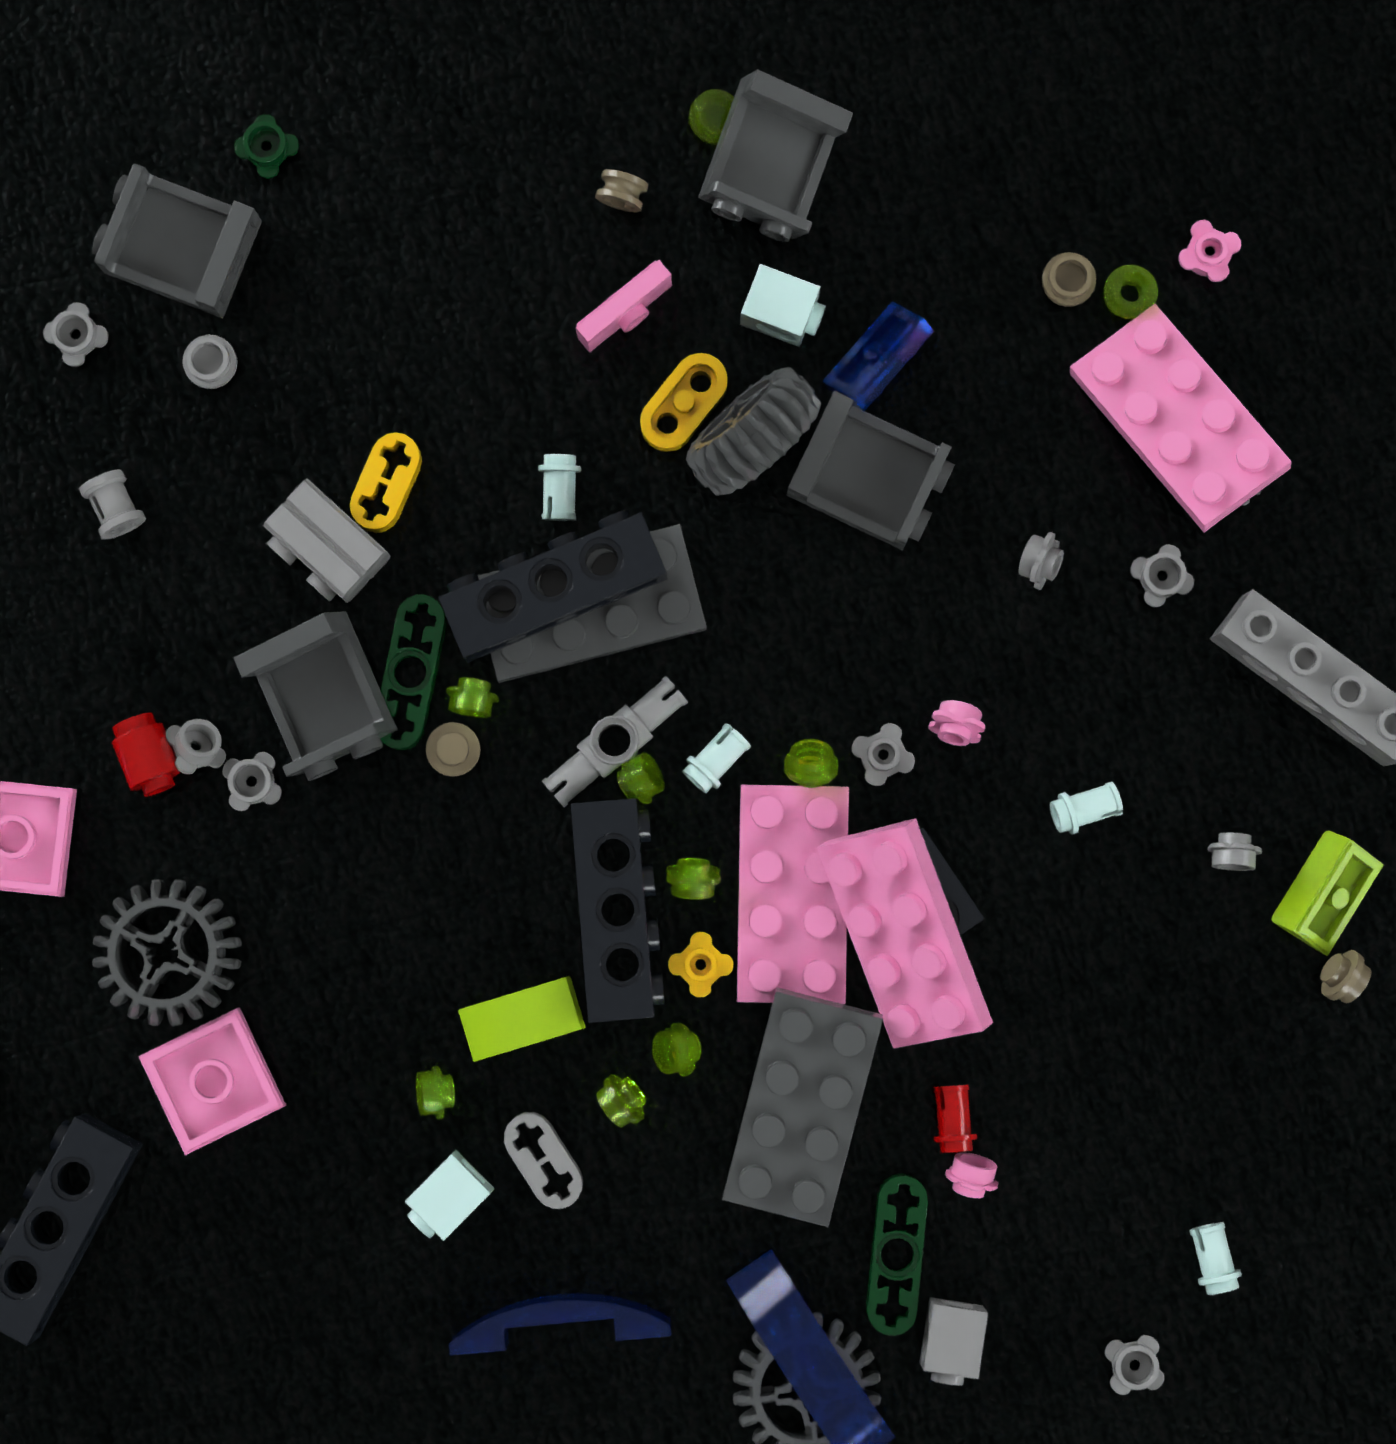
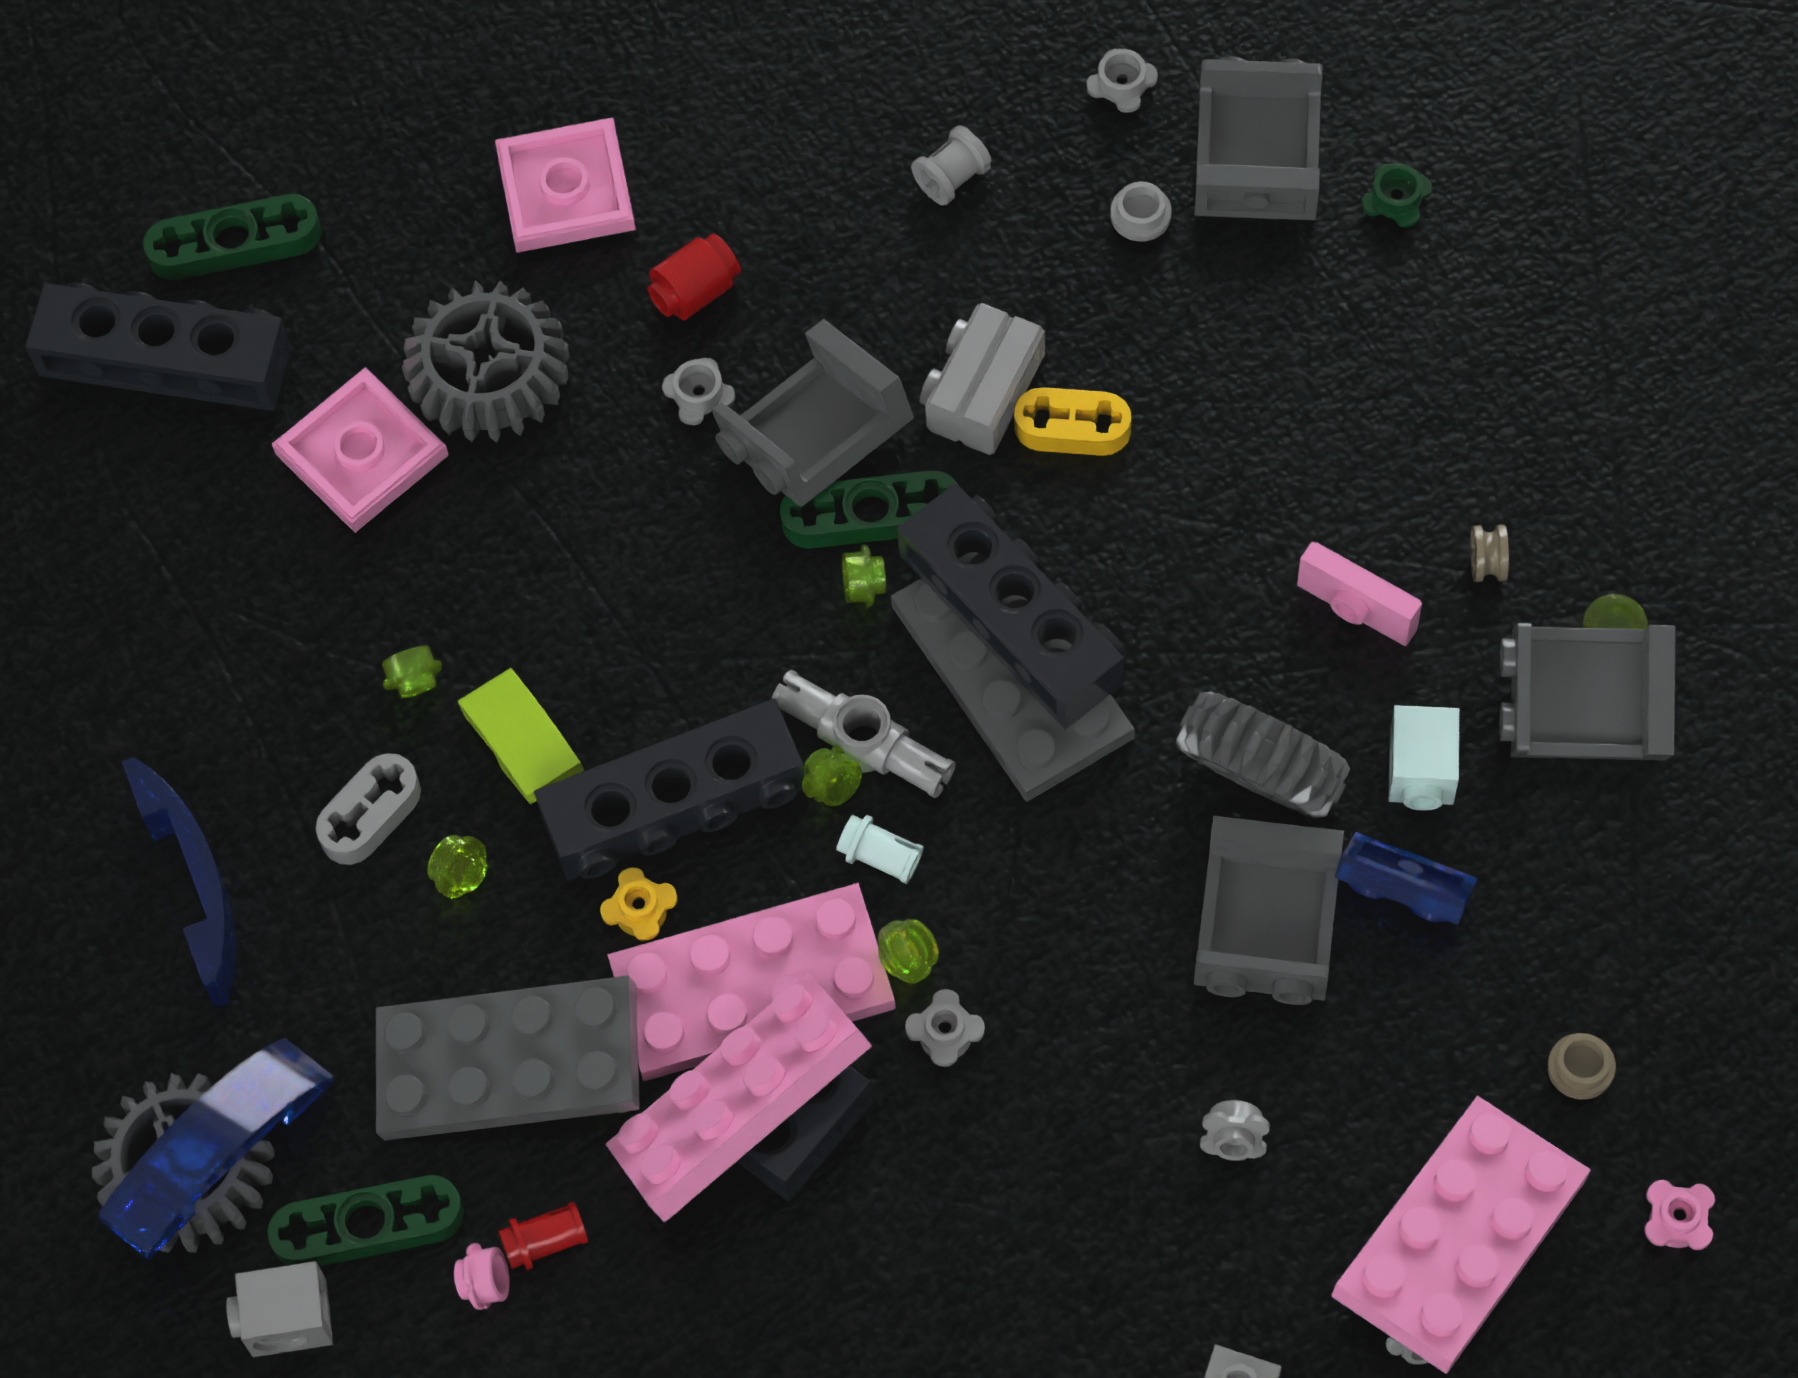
camera: 75 degrees right, 20 degrees down
light grey plate [166,719,226,774] -> none
light aqua brick [405,1150,494,1241] -> none
dark tan plate [426,722,481,777] -> none
light aqua pin [538,454,581,521] -> none
yellow plate [640,353,728,452] -> none
clear neon green plate [652,1023,701,1077] -> none
clear neon green plate [666,858,721,899] -> none
bright pink plate [928,700,985,746] -> none
light aqua pin [1050,782,1123,835] -> none
clear neon green plate [1103,265,1158,319] -> none
light grey plate [1130,545,1194,607] -> none

